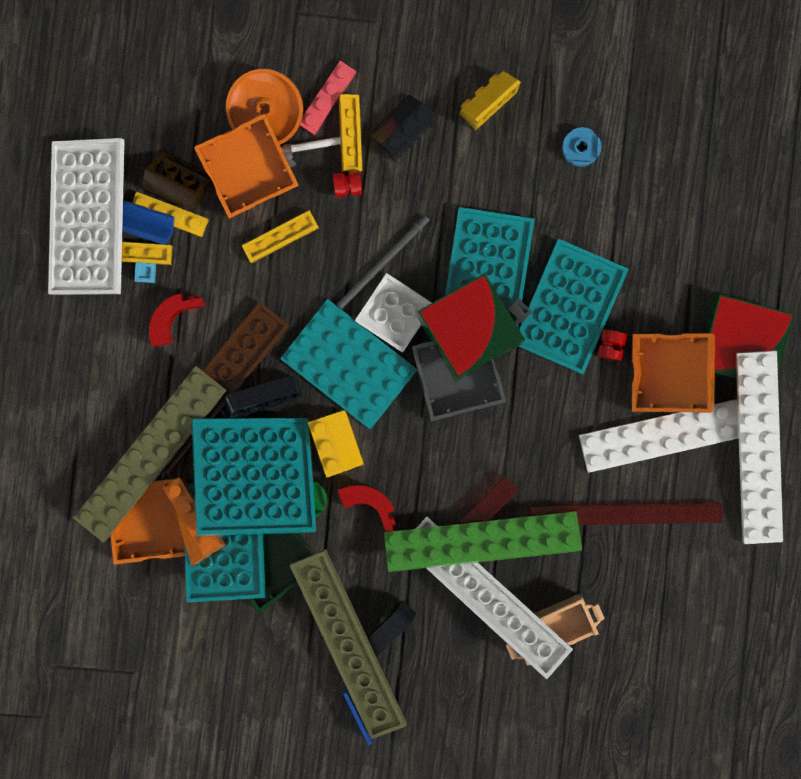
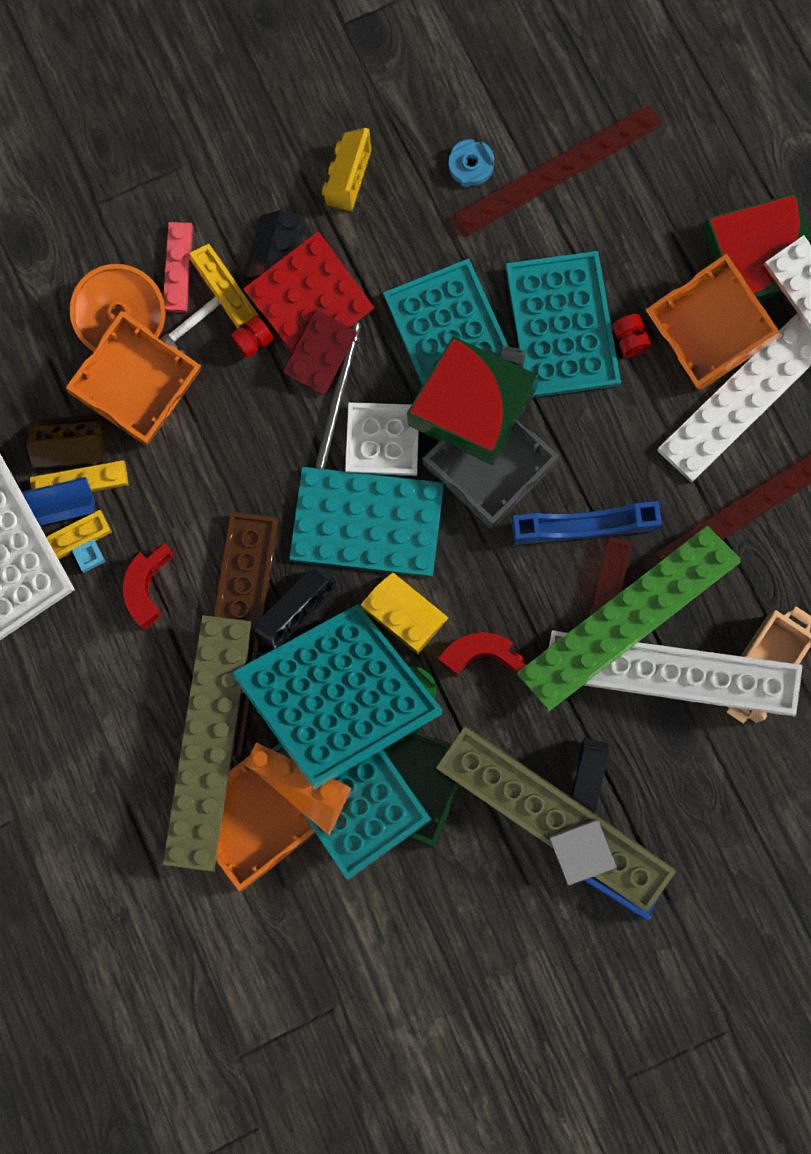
camera: 25 degrees left, 10 degrees down
yellow plate [242,210,319,263] -> none
none -> red plate [243,231,374,353]
none -> dark red plate [283,309,358,395]
none -> clear red plate [455,105,662,236]
none -> blue arch [512,501,662,545]
none -> light grey tile [550,818,617,885]

